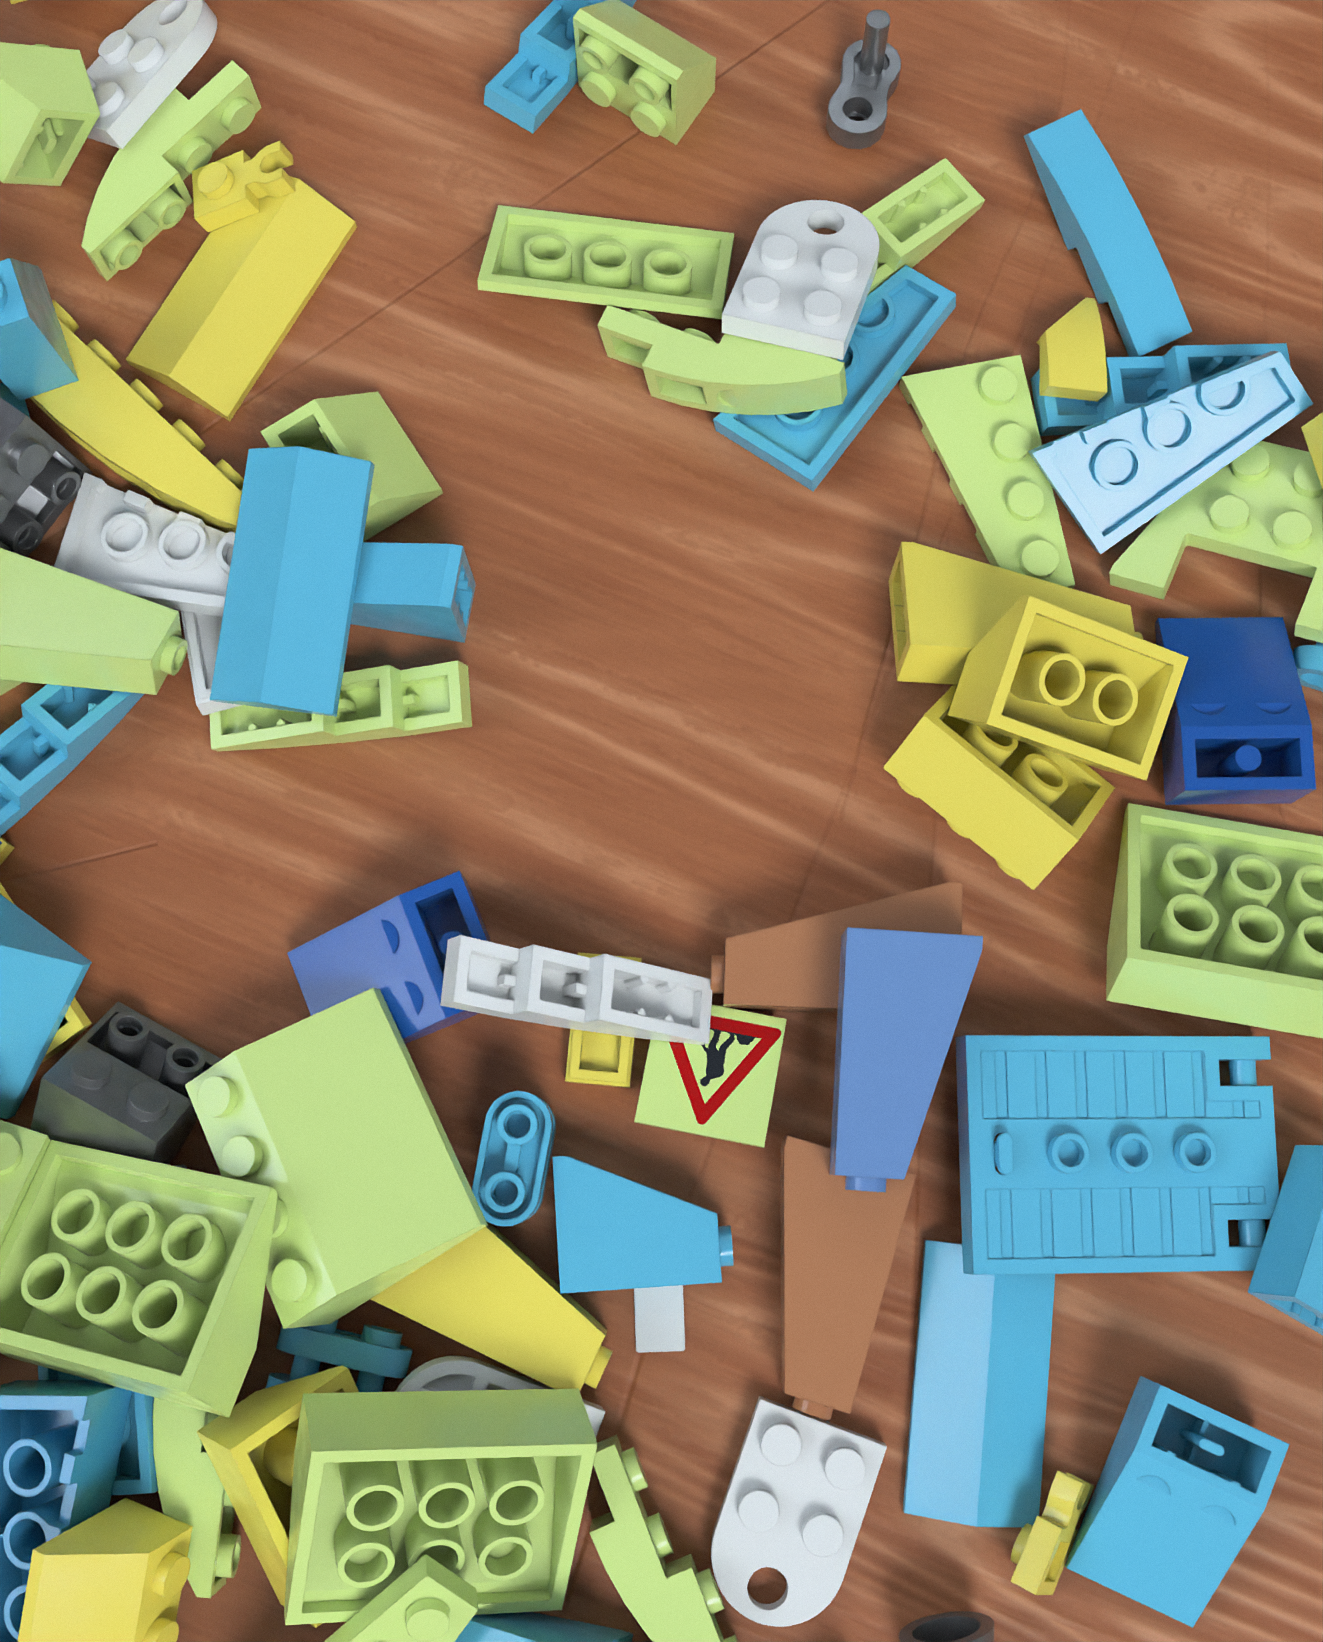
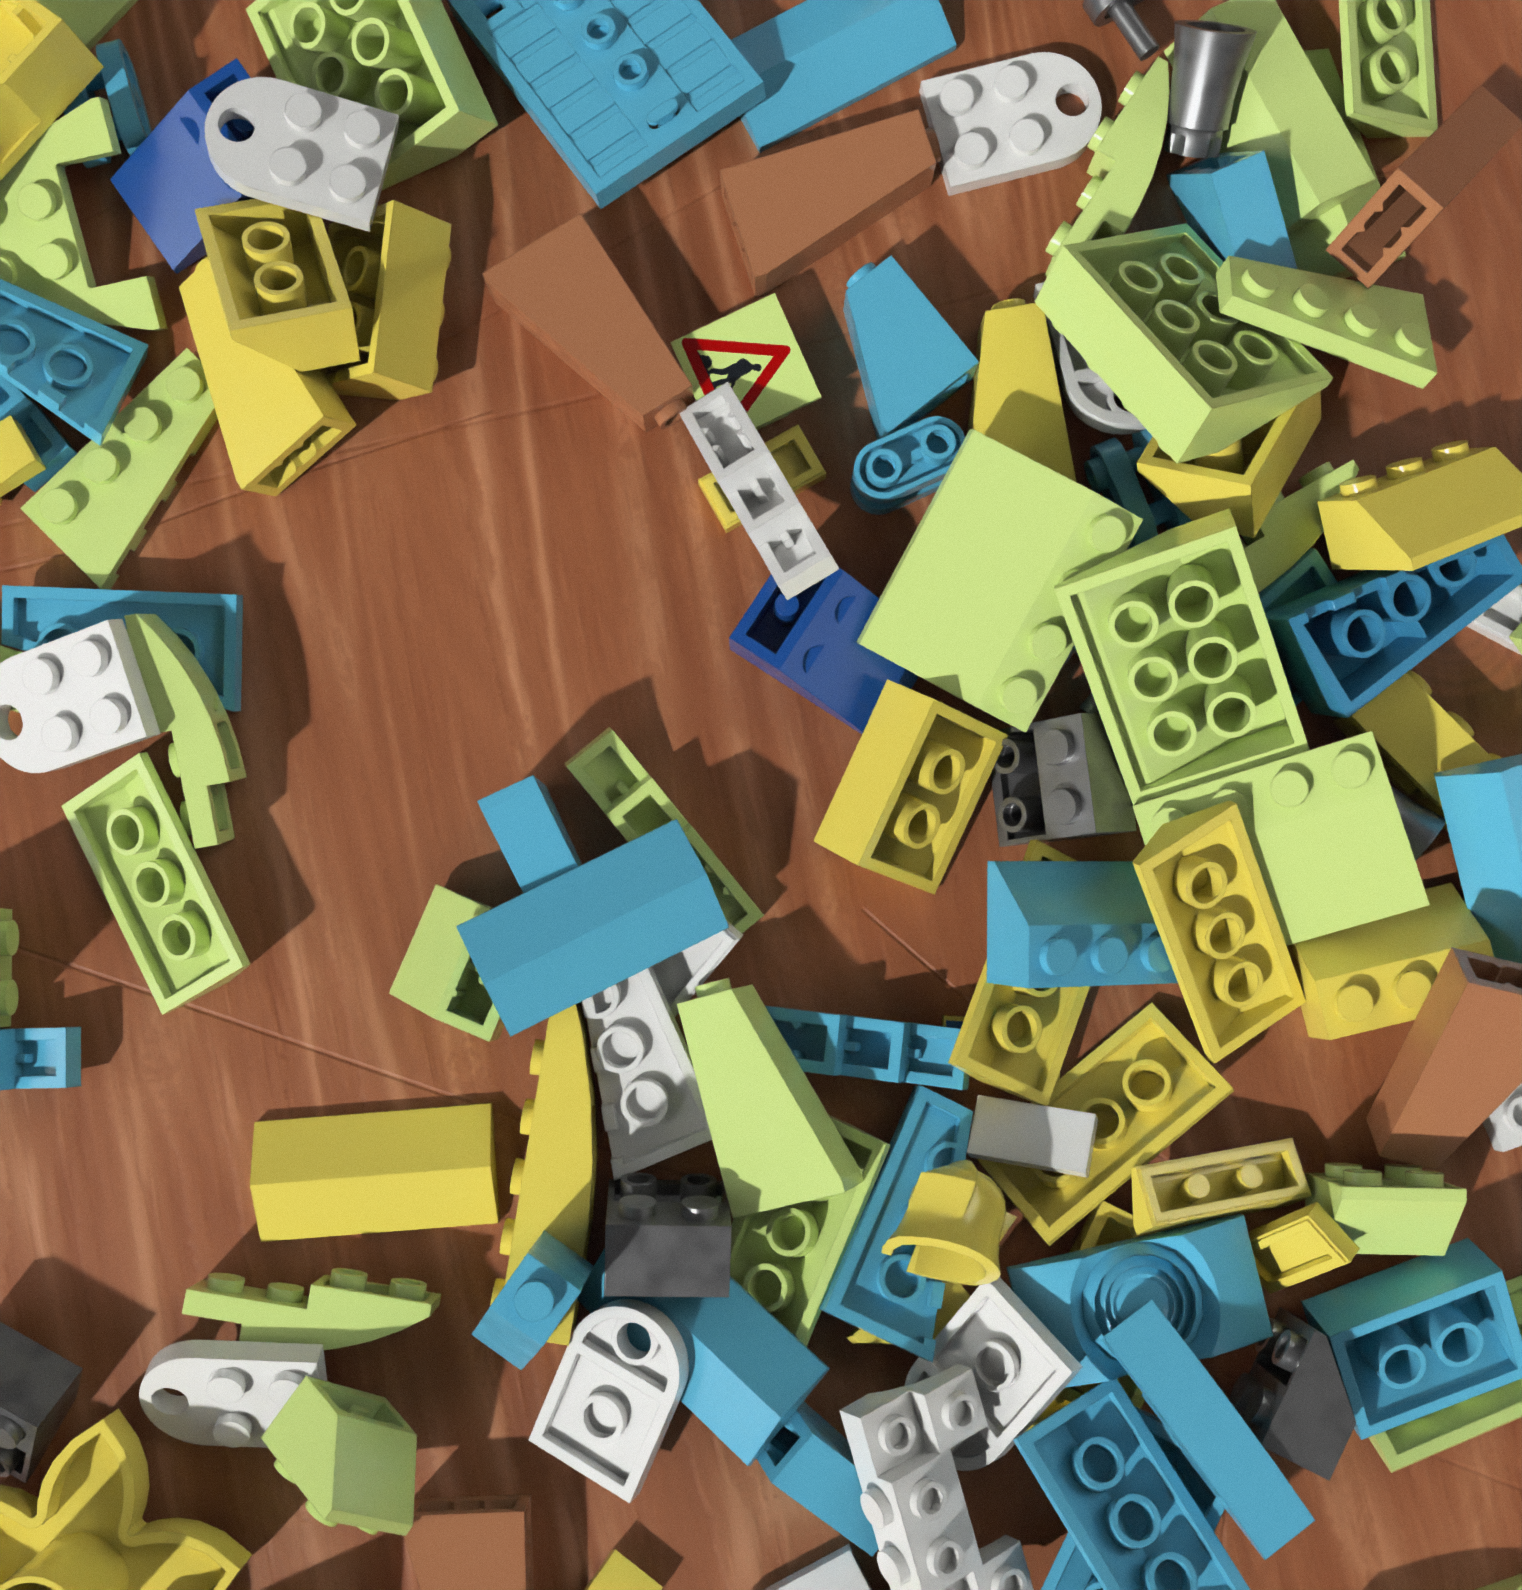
camera: 130 degrees left, 5 degrees up
light yellow plate [192,141,295,232] -> none
white sticker [634,1285,685,1353] -> none
medium blue slope [829,927,983,1192] -> none
none -> white plate [205,77,399,232]
none -> light yellow slope [814,679,1008,895]

